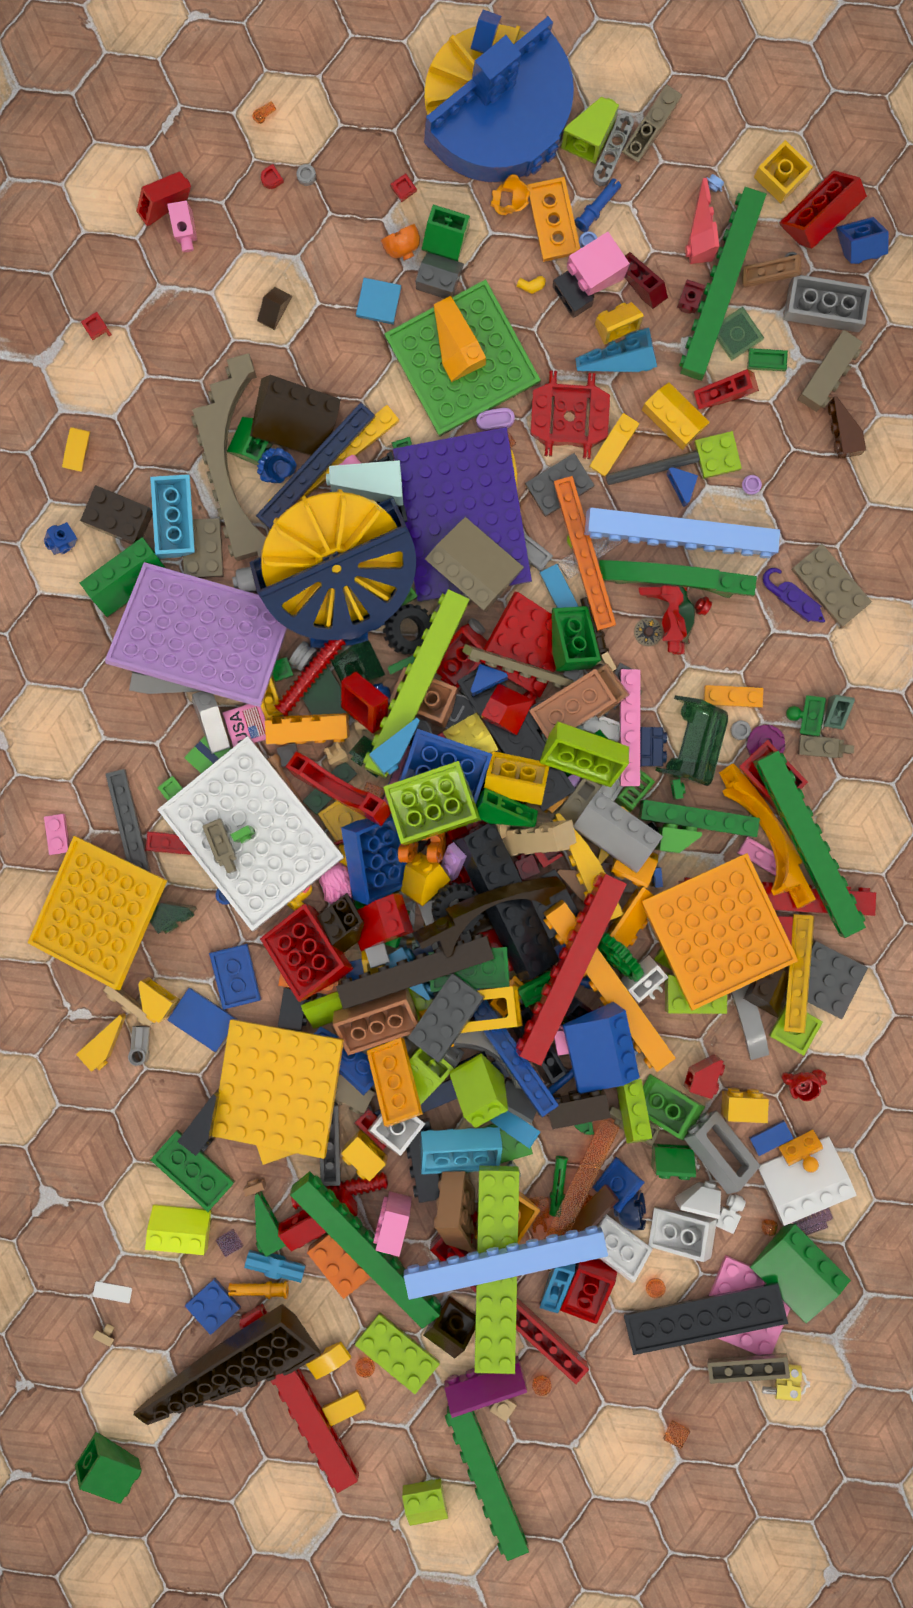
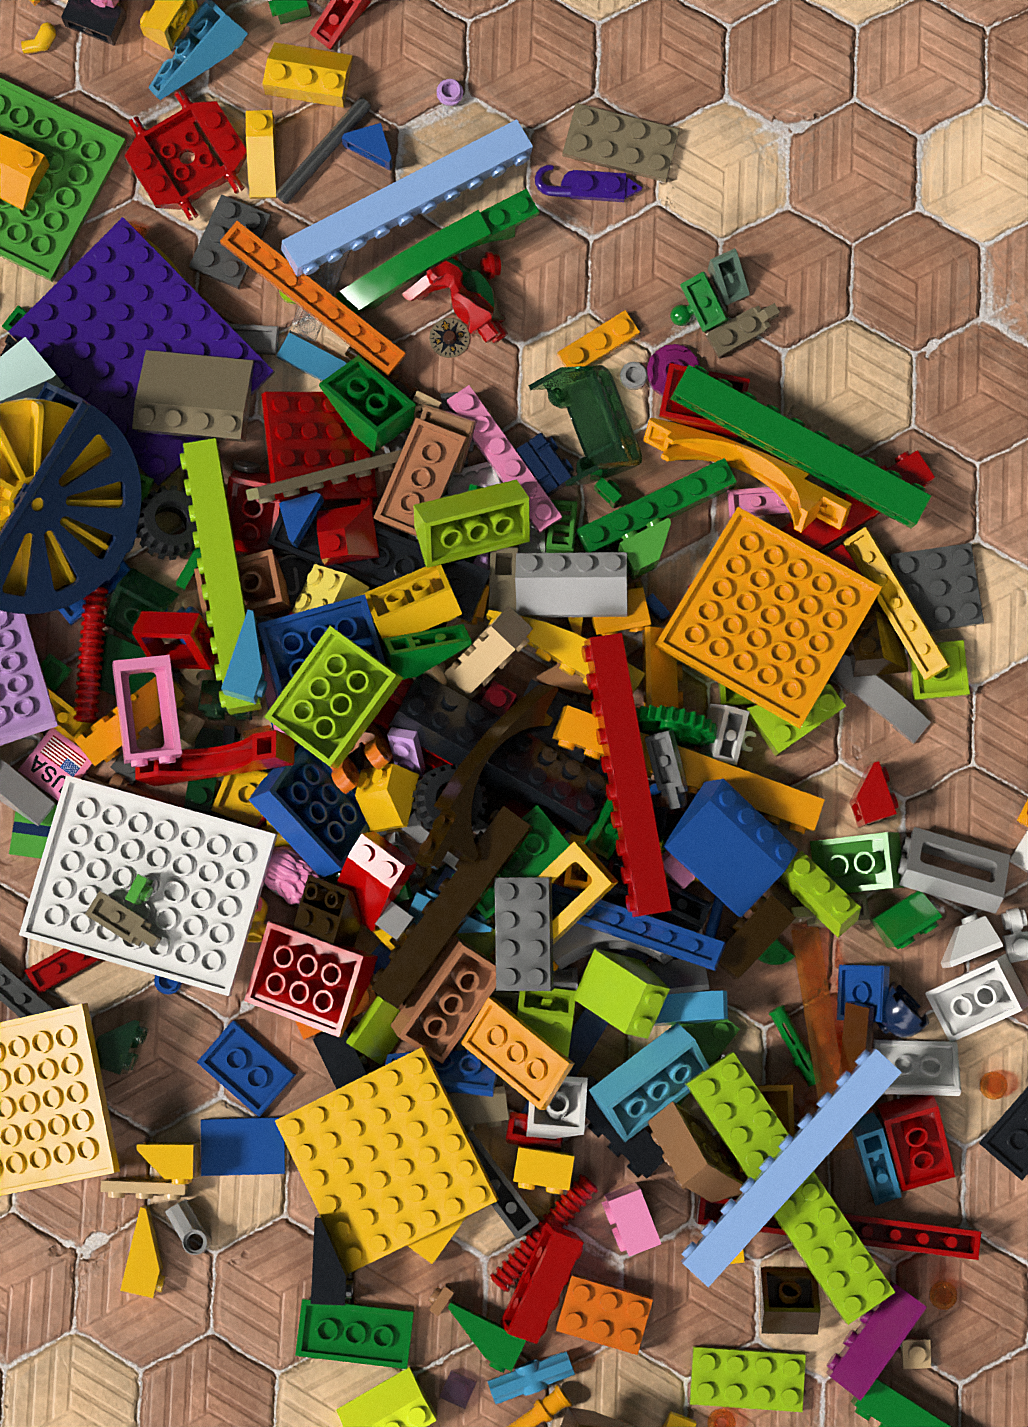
camera: 35 degrees left, 5 degrees down
bright green plate [157,776,183,801] -> none
light grey wheel [289,641,317,671] -> none
green brick [290,1171,441,1329] -> none
lavender tile [476,408,515,431] -> none
red panel [534,851,563,868] -> none
lime plate [694,431,742,479] -> none
yellow brick [721,1088,769,1123] -> none
blue tile [749,1120,794,1156] -> none
red hair [782,1069,827,1101] -> none
none -> bright pink piece [112,655,182,767]
none -> black plate [223,726,242,745]
none -> dark grey hinge [644,730,688,810]

